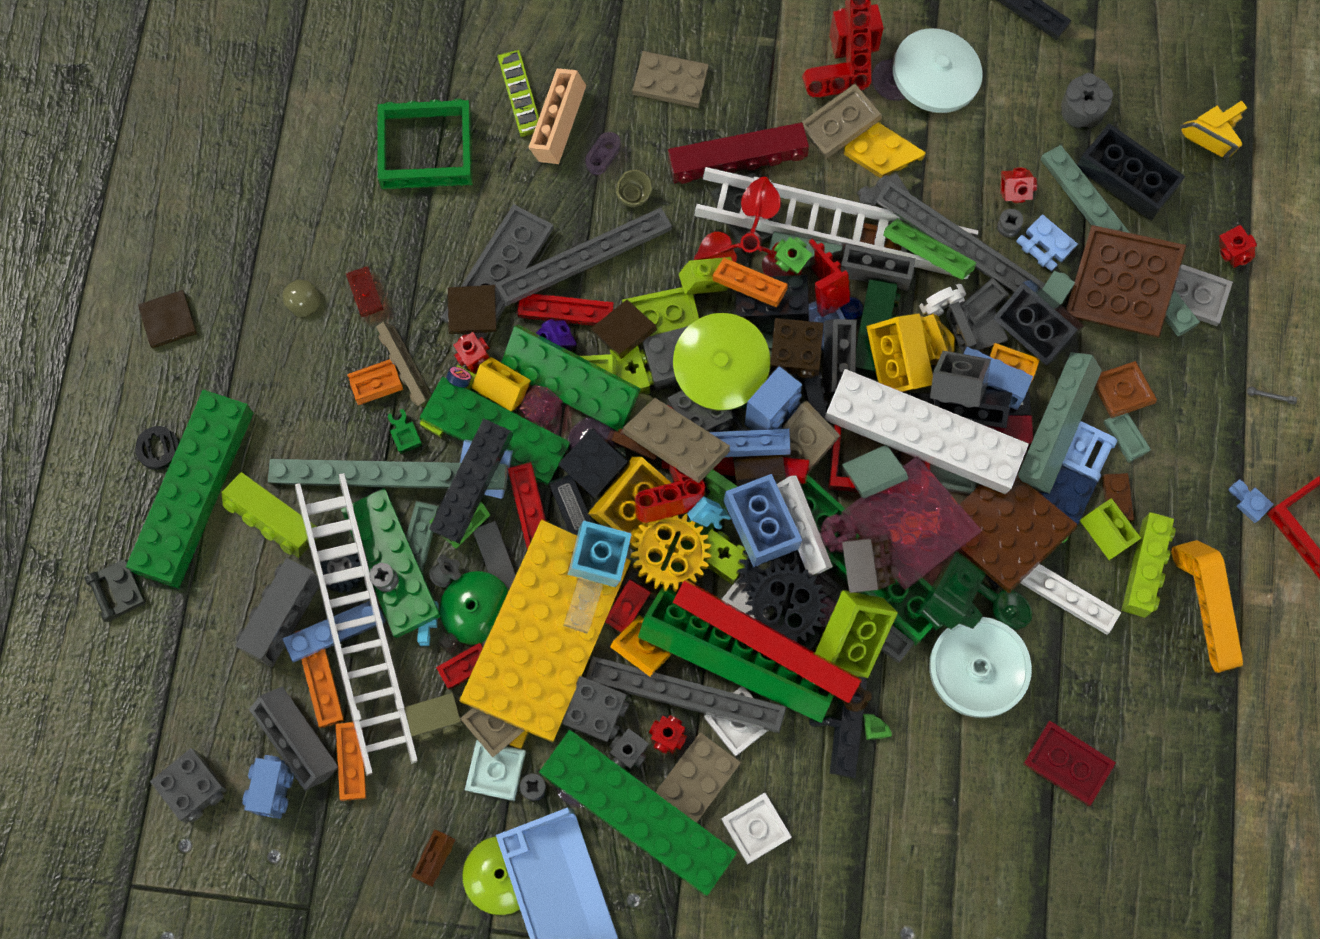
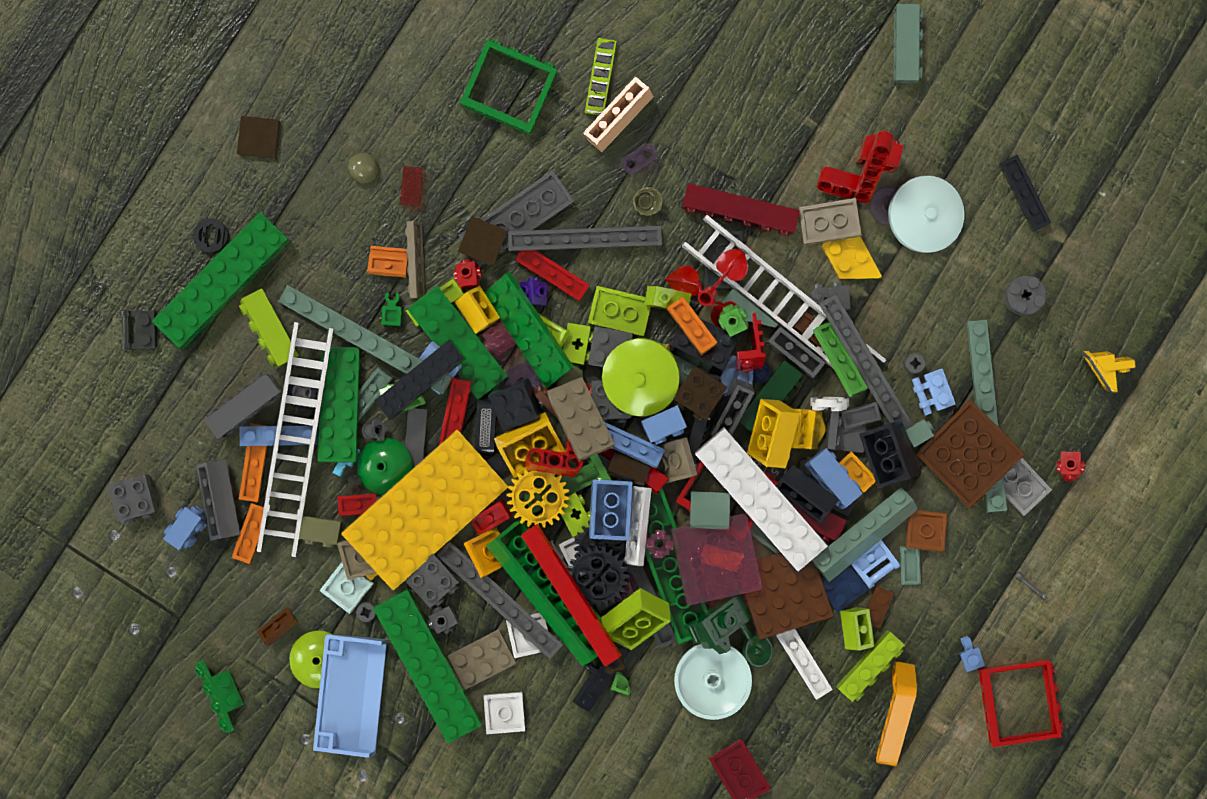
camera: 25 degrees right, 15 degrees up
dark grey wheel [369,563,399,592] -> none
dark blue tile [446,367,472,387] -> none
clear plate [563,577,603,634] -> none
medium azure brick [568,521,632,588] -> none
dark brown tile [591,300,658,359] -> none
dark tan plate [633,51,709,108] -> none
red brick [649,715,687,754] -> none
medium azure plate [687,497,731,529] -> none
brick [842,533,897,593] -> none
dark grey brick [930,351,991,407] -> none
red brick [1000,167,1037,203] -> none
black brick [1077,123,1186,221] -> none

